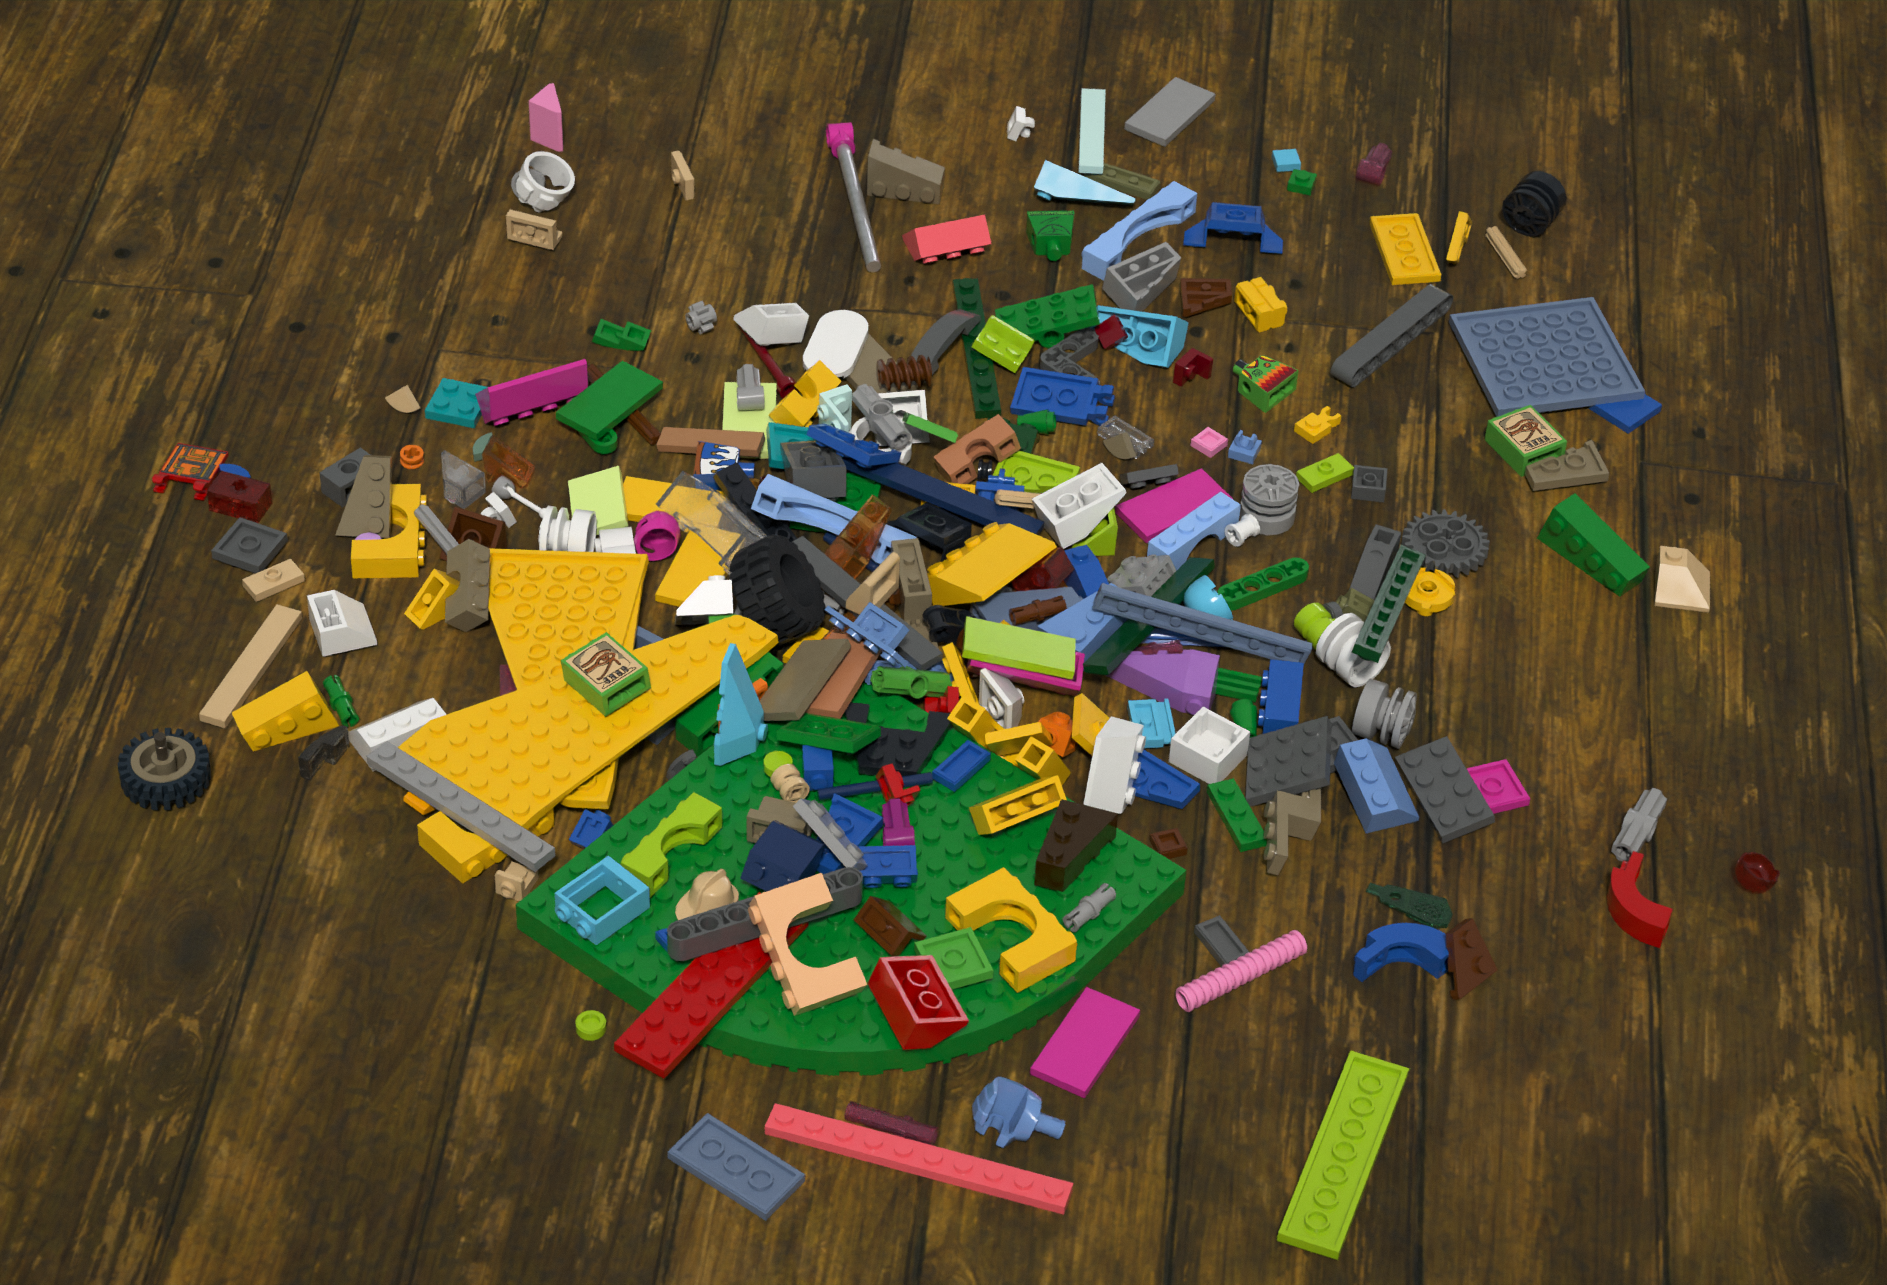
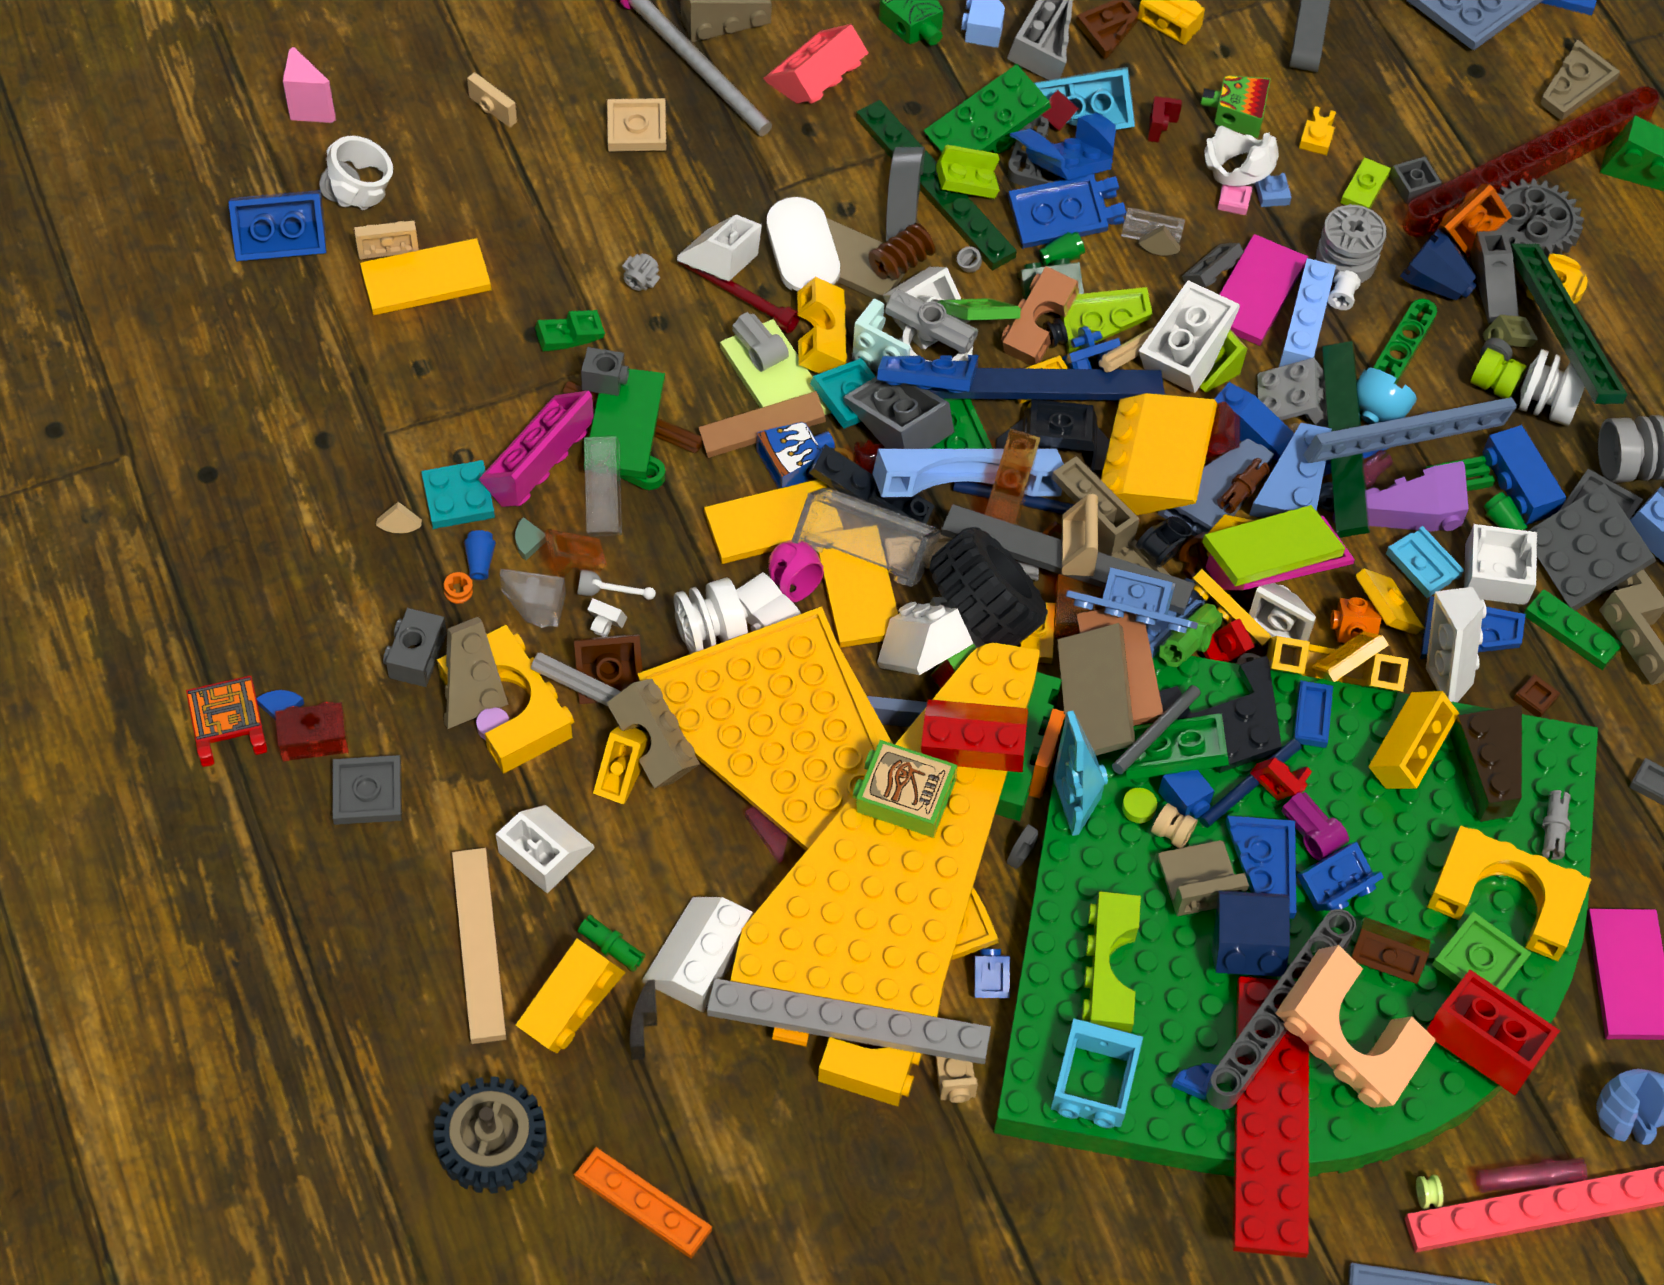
camera: 30 degrees left, 15 degrees up
tan plate [242,559,305,602] -> none
yellowish green tile [568,466,628,536] -> none
lime tile [576,1010,606,1041] -> none
tan piece [675,869,739,920] -> none
light grey wing [793,798,867,871] -> none
brick [1485,405,1567,477] -> none
none -> blue slope [228,190,327,261]
none -> yellow tile [360,238,491,315]
none -> blue cone [464,530,496,580]
none -> orange tile [574,1147,712,1259]
none -> dark grey brick [581,347,629,396]
none -> clear brick [584,436,622,536]
none -> tan plate [607,98,666,151]
none -> red slope [921,699,1029,772]
none -> light grey hinge [957,247,982,273]
none -> blue piece [1010,113,1116,180]
none -> dark grey bar [1112,685,1201,774]
none -> white piece [1205,125,1279,186]
none -> dark blue cone [1400,227,1476,301]
none -> clear red beam [1403,86,1660,237]
none -> yellowish green bush [1416,1175,1443,1209]
none -> orange slope [1438,184,1512,257]

